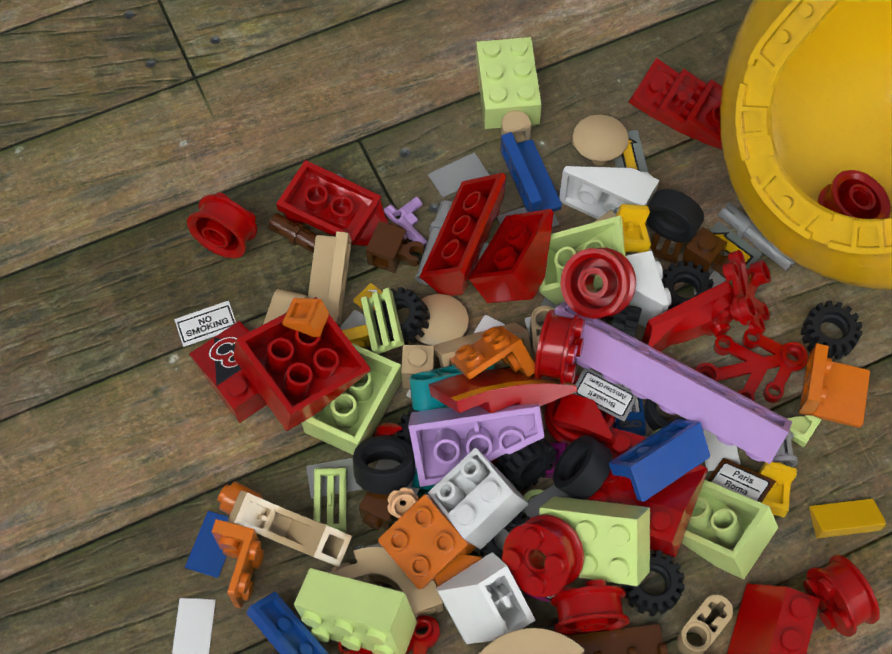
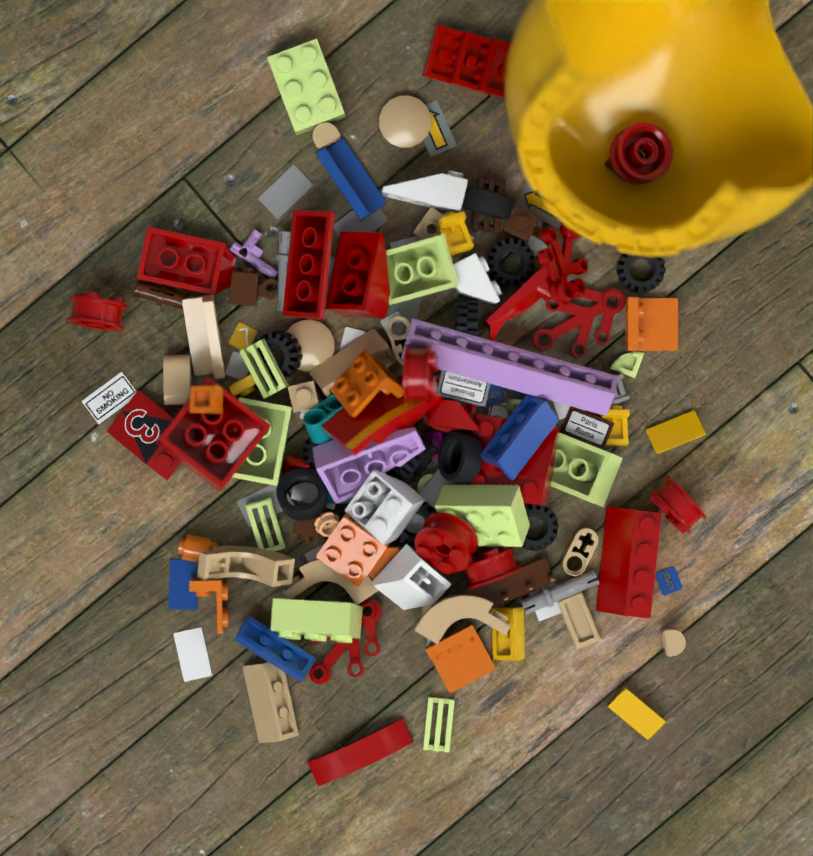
camera: 15 degrees left, 25 degrees up
red wheel [560,248,636,319] -> none

